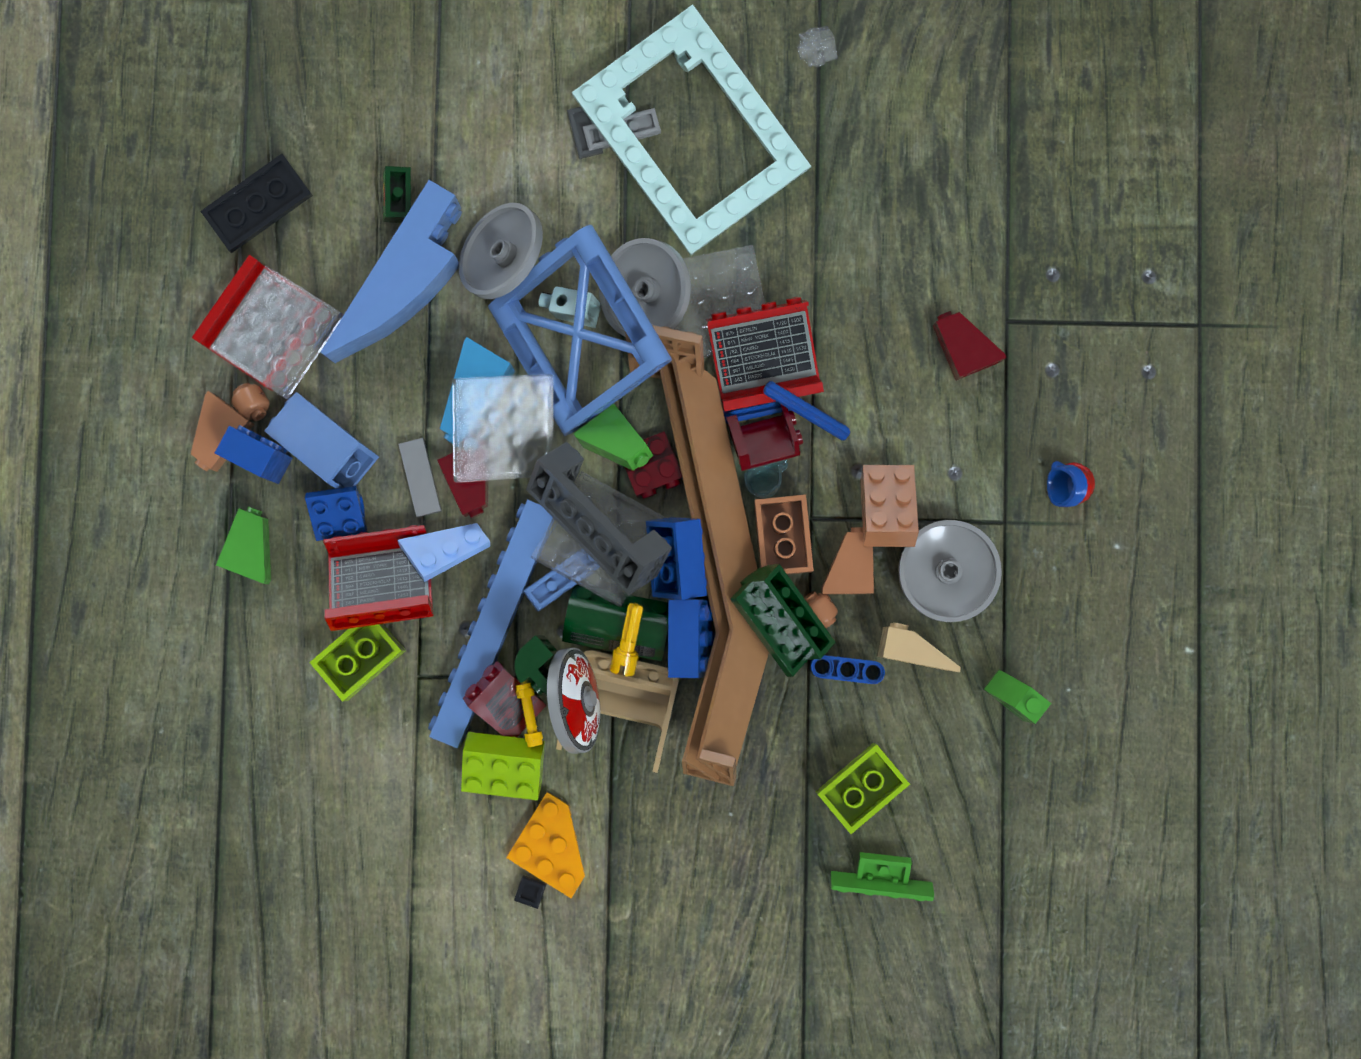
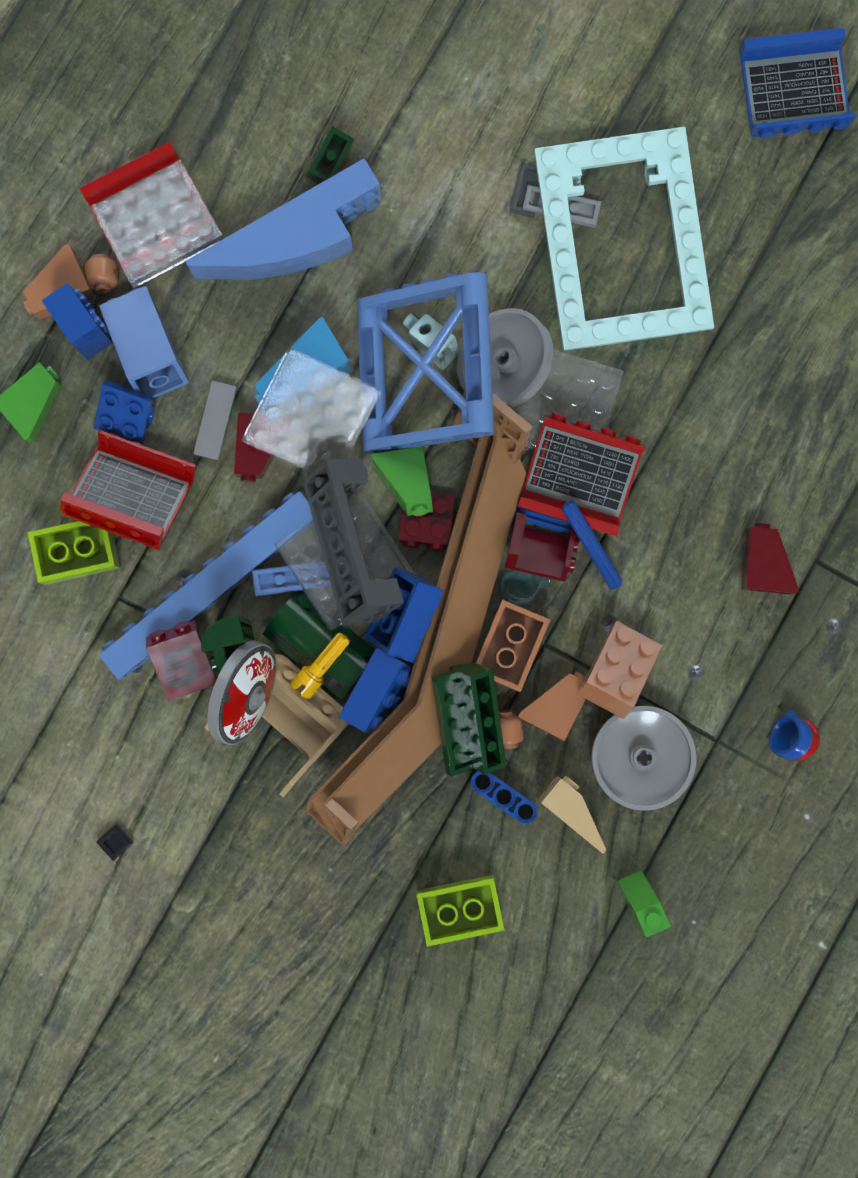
camera: 25 degrees right, 0 degrees up
black plate [200,154,313,253] -> none
light blue wing [398,523,490,582] -> none
light grey dish [459,203,543,299] -> none
lime brick [461,732,545,801] -> none
light orange plate [506,791,585,898] -> none
yellow bar [516,683,543,747] -> none
clear brick [797,26,838,67] -> none
bright green bracket [830,852,934,901] -> none

